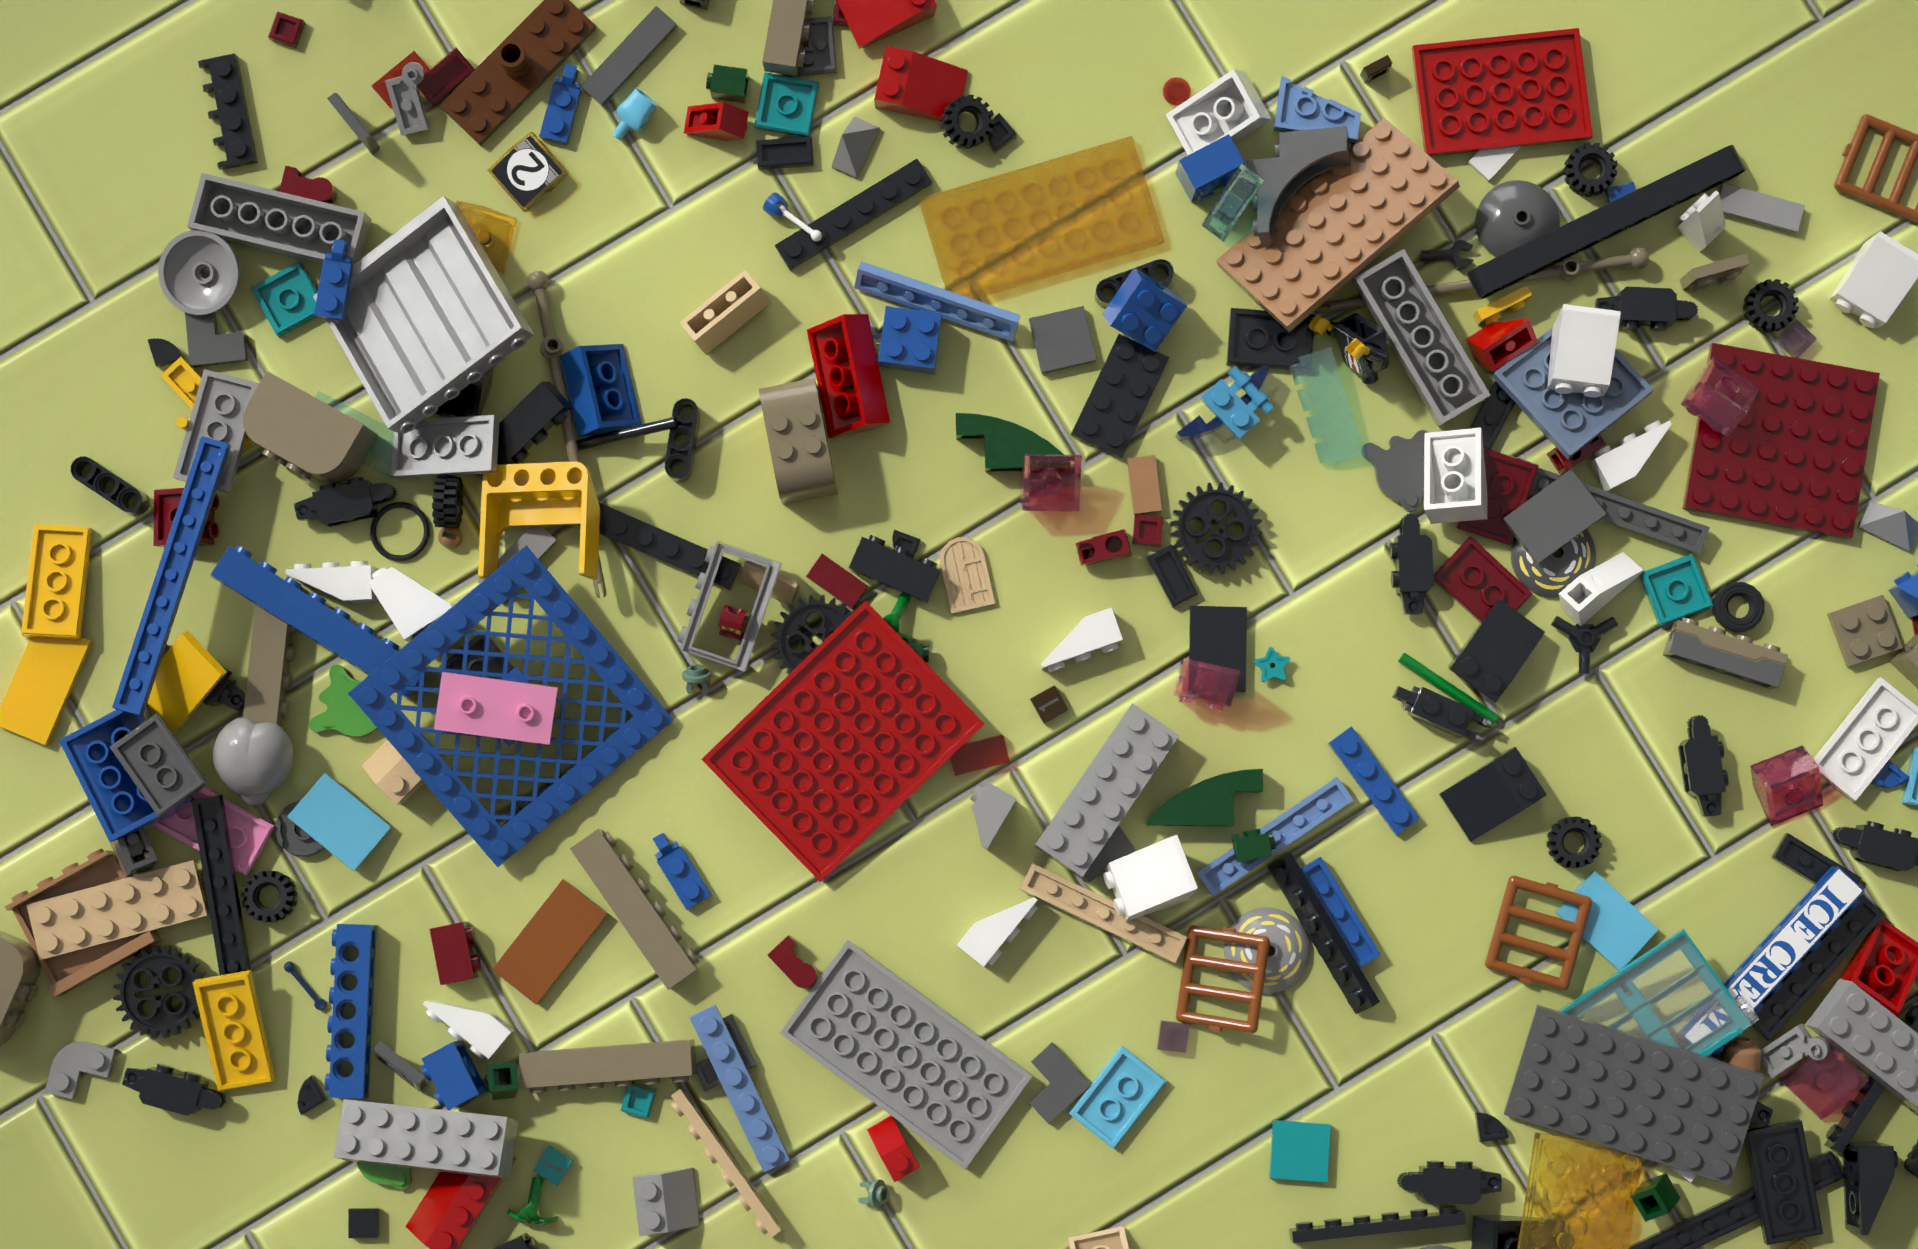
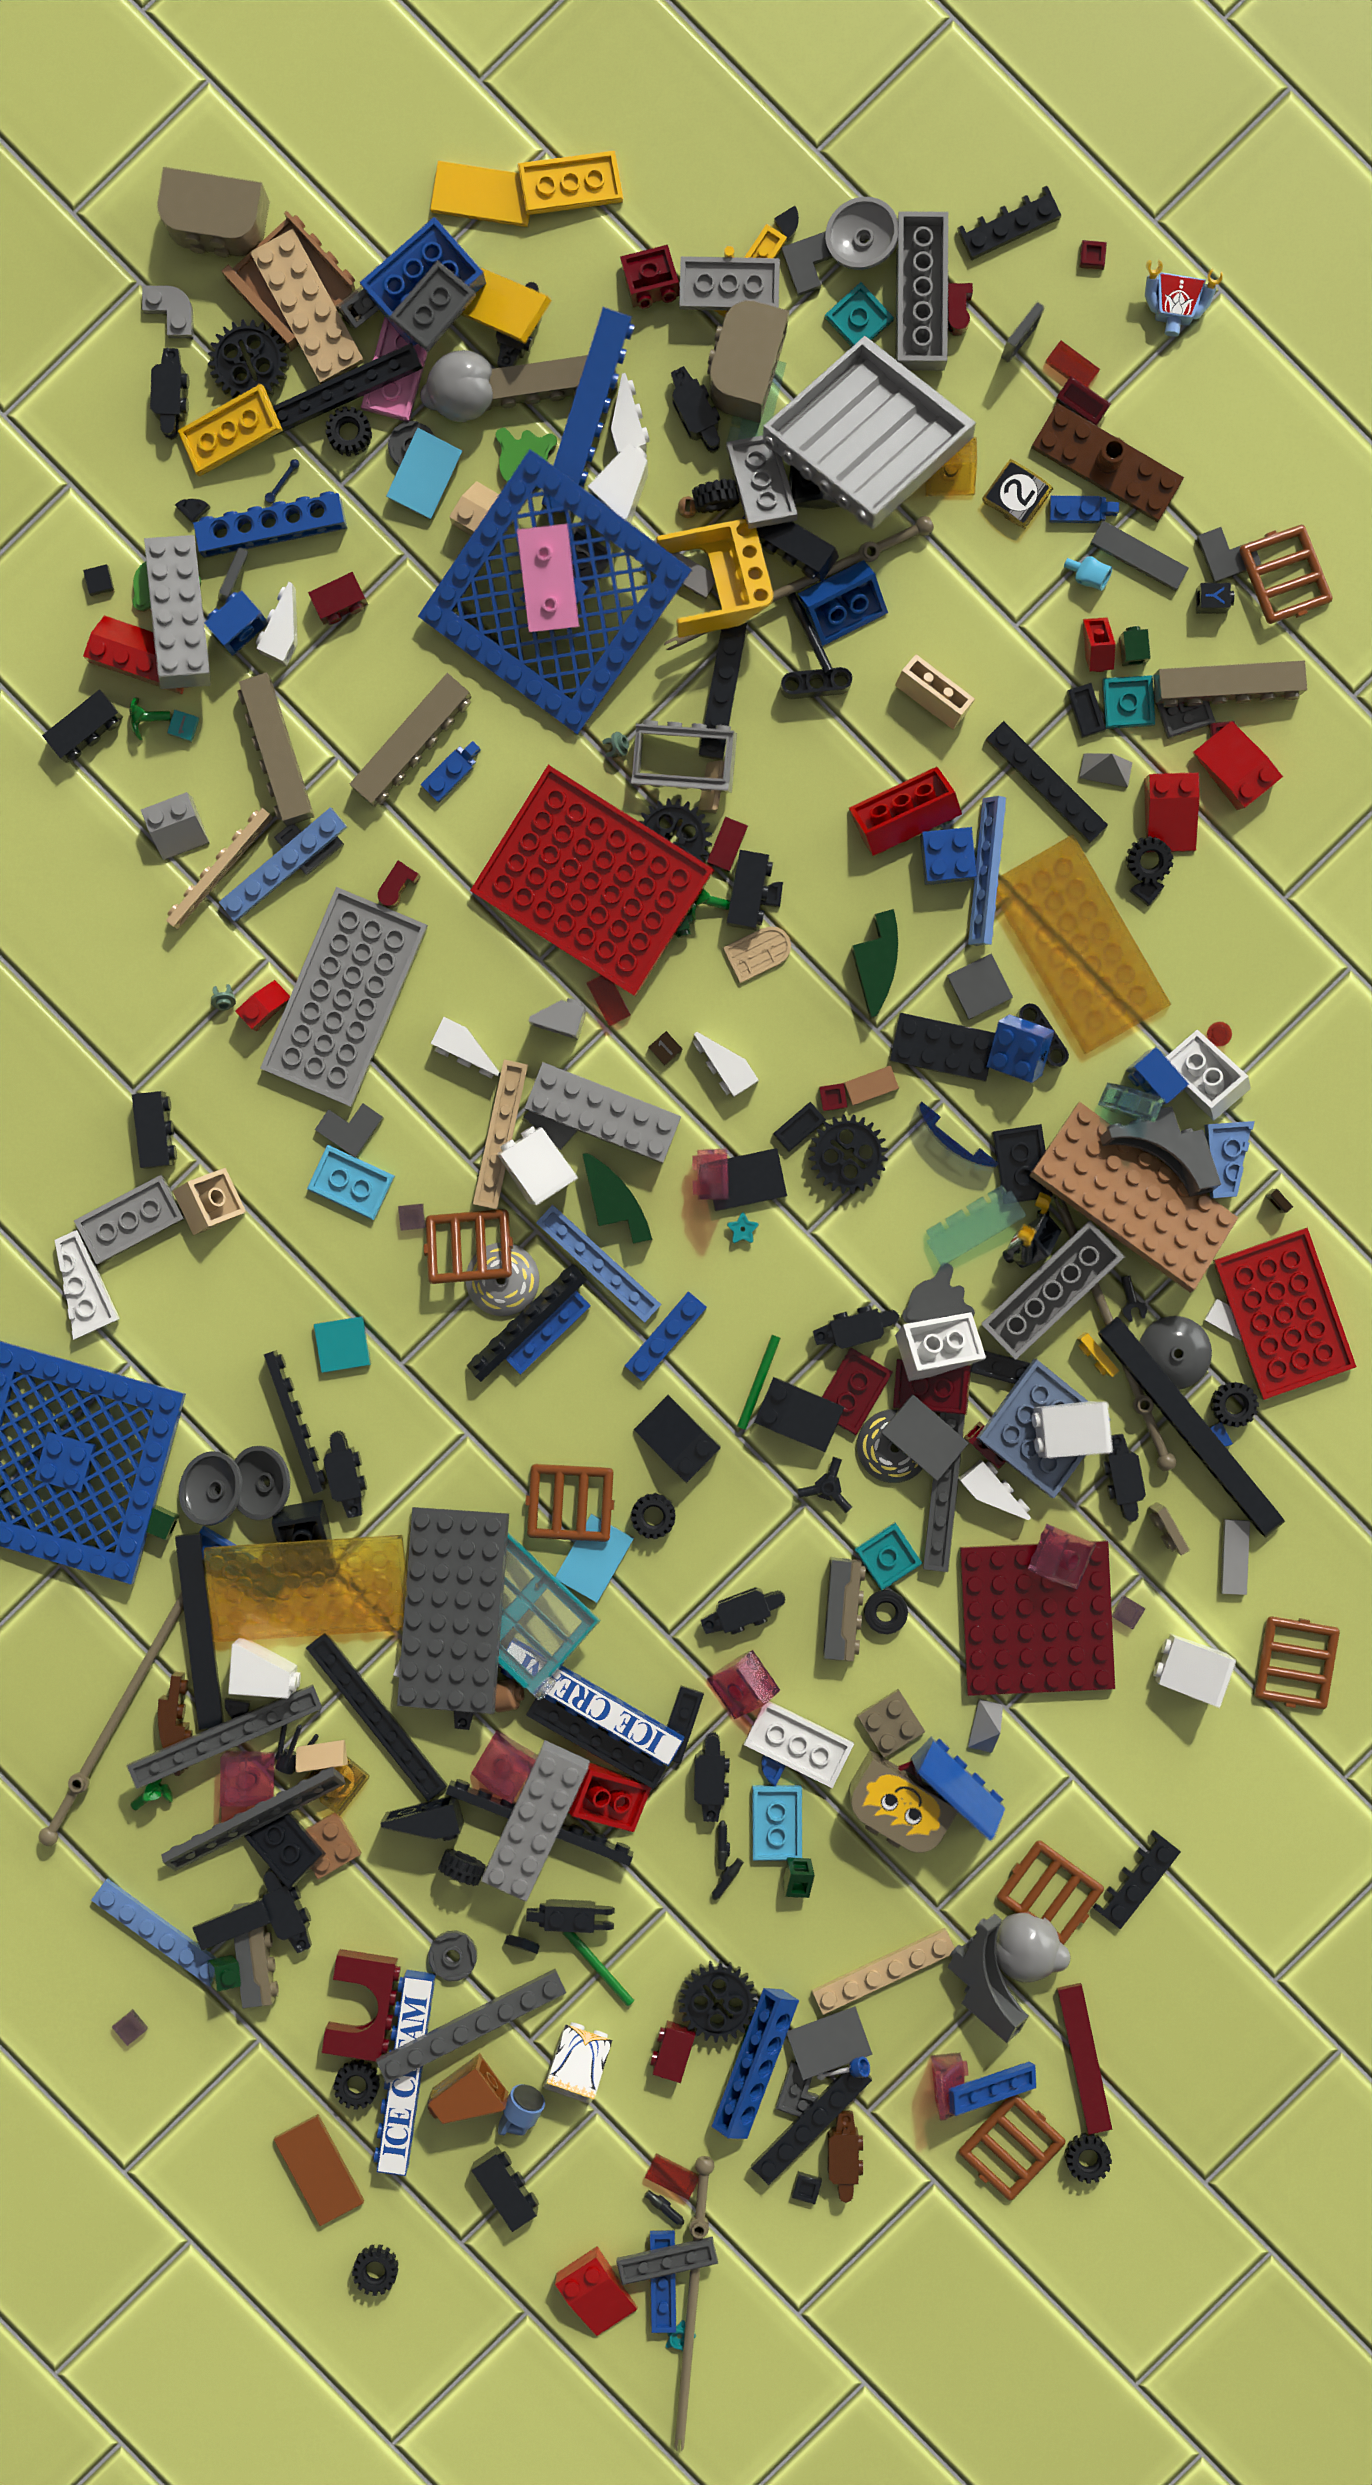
camera: 80 degrees right, 5 degrees up
black beam [70,456,150,516] -> none
blue plate [112,436,231,717] -> none
blue hinge [314,239,353,321] -> none
black tyre [370,502,430,561] -> none
light grey hinge [385,62,430,136] -> none
dark green brick [485,1061,519,1100] -> none
dark orange tile [492,879,608,1005] -> none
teal tile [620,1083,657,1119] -> none
dark red leg [718,605,751,642] -> none
dark tan brick [759,378,838,504] -> none
hinge [763,192,822,241] -> none
clear pink slope [1020,454,1082,511] -> none
dark red leg [1075,529,1132,566] -> none
dark azure plate [1200,366,1274,440] -> none
dark green brick [1231,829,1276,863] -> none
black hinge [1392,686,1493,744] -> none
red slope [1466,318,1538,372] -> none
black tile [1475,1112,1509,1142] -> none
white slope [1559,552,1644,626] -> none
dark green brick [1631,1173,1680,1222] -> none
white slope [1676,191,1726,252] -> none
black tyre [1743,279,1799,333] -> none
black tile [1745,1119,1823,1245] -> none
light grey hinge [1761,1023,1830,1078] -> none

